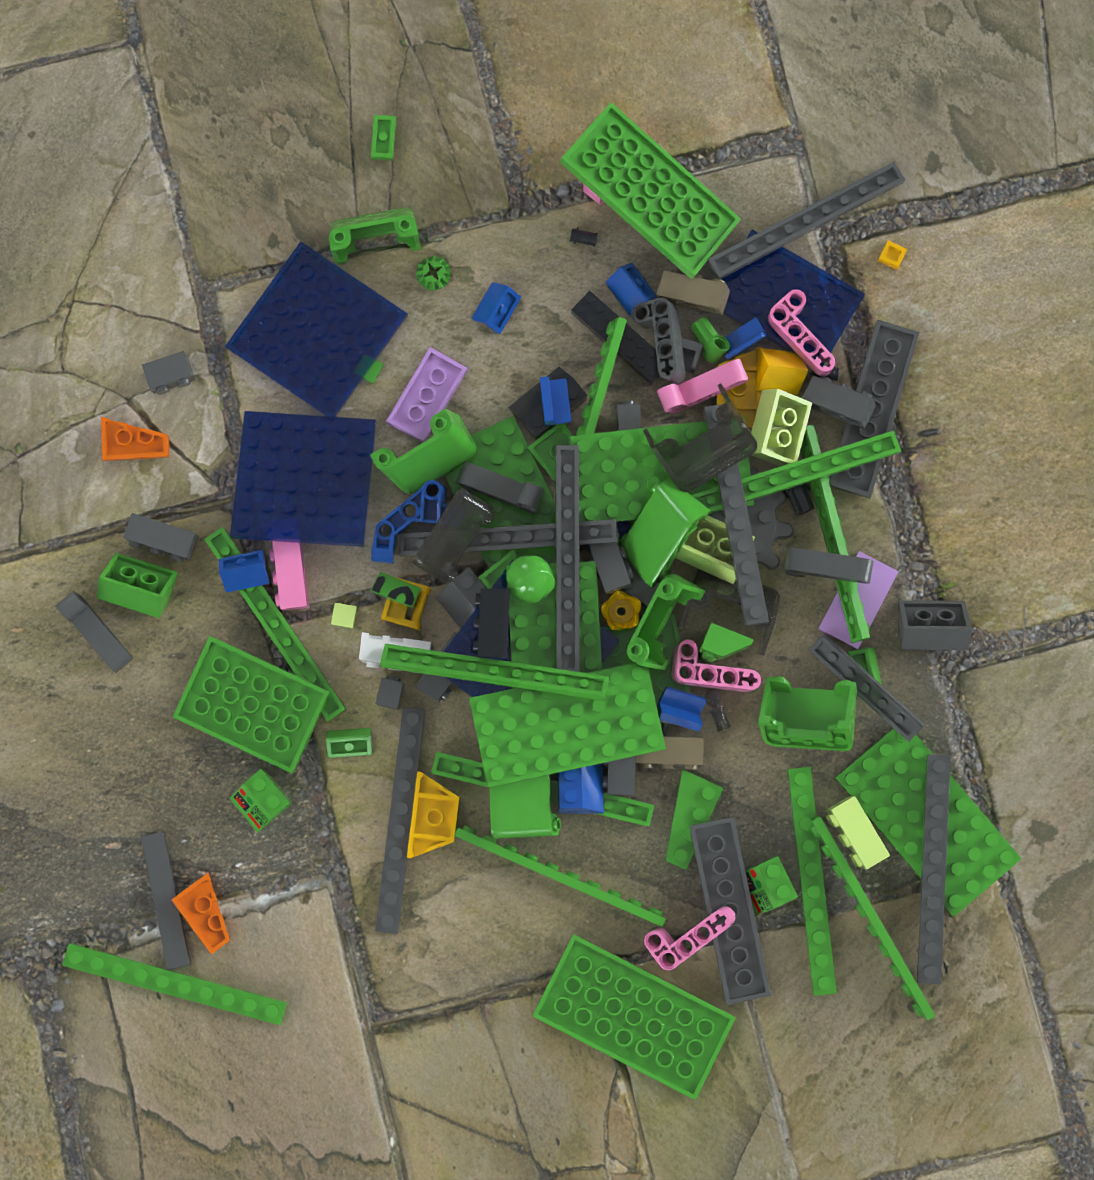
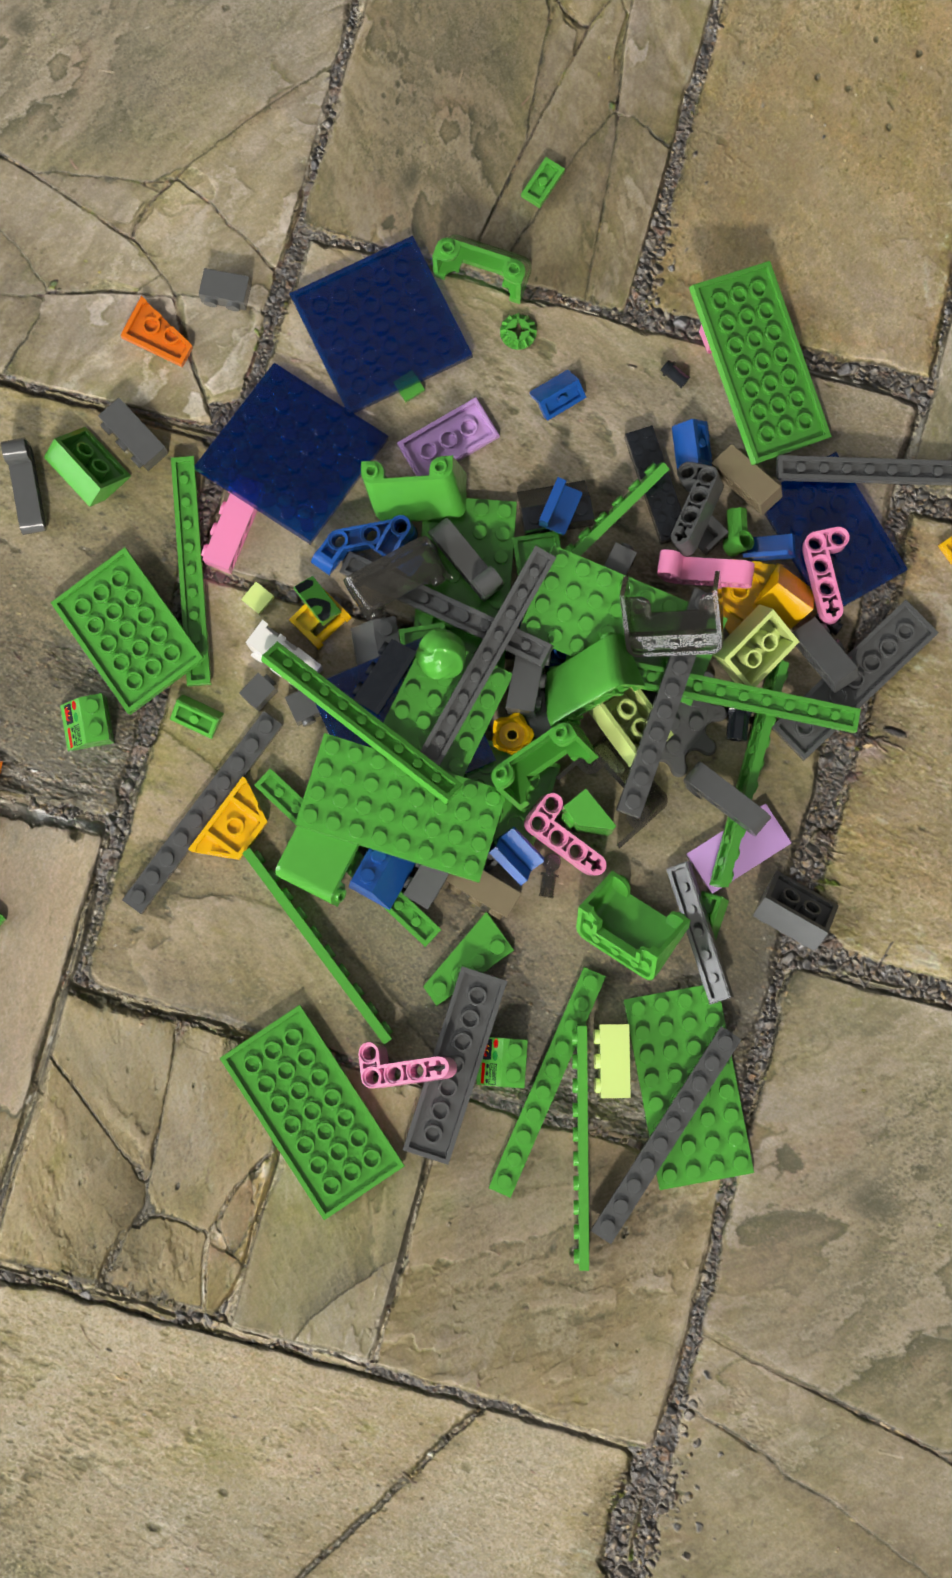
camera: 30 degrees right, 0 degrees up
blue panel [219,550,269,593] -> none

